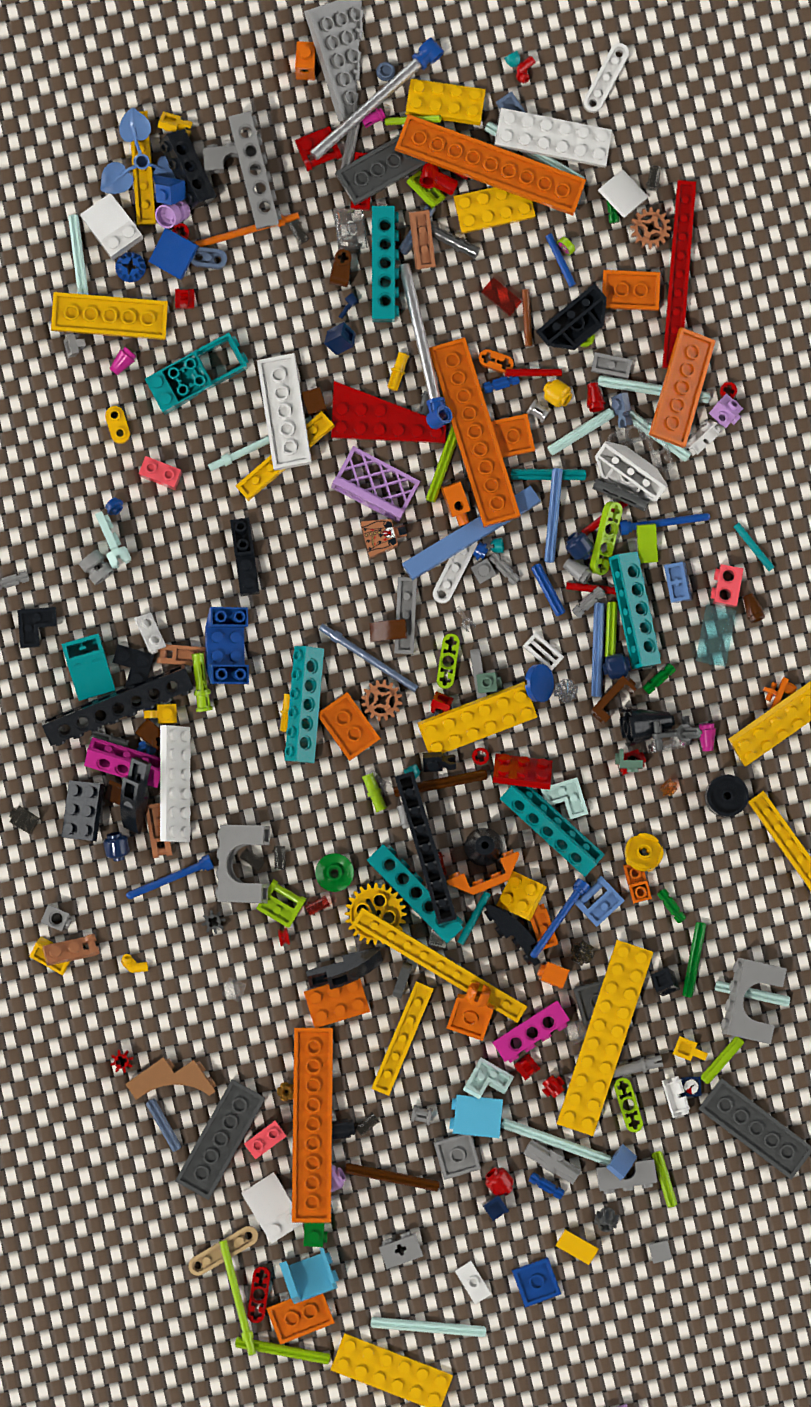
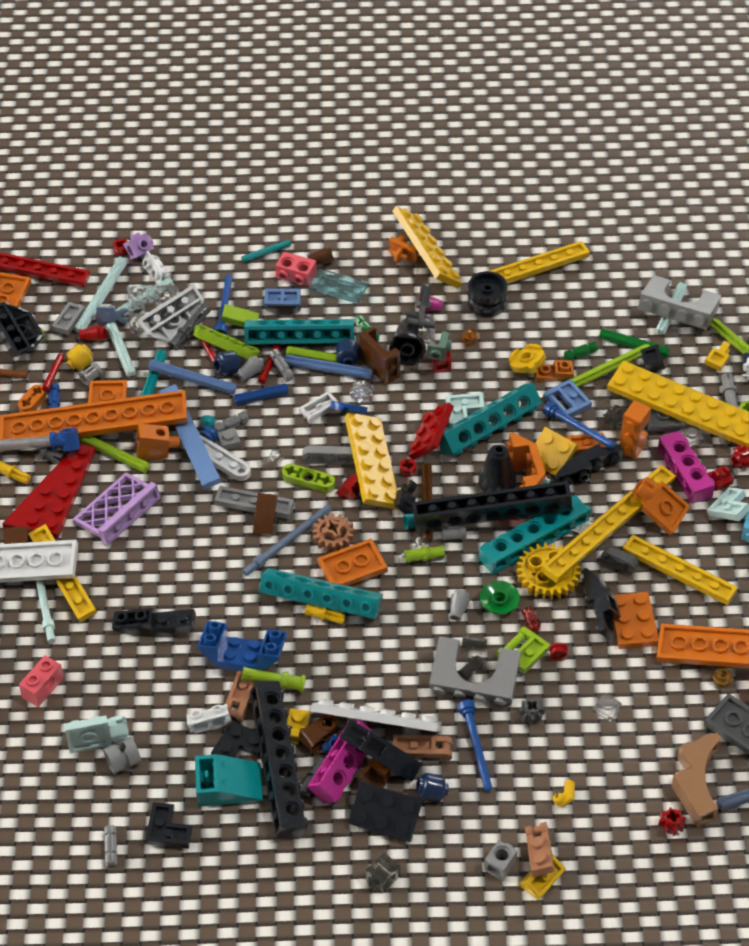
camera: 75 degrees left, 35 degrees down
blue plate [105,497,123,515] -> none
nougat torso [361,519,407,559] -> none
sand green bracket [476,672,502,694] -> none
orange plate [649,327,716,448] -> none
none -> light grey cone [449,590,470,621]
none -> lime axle [571,344,650,387]

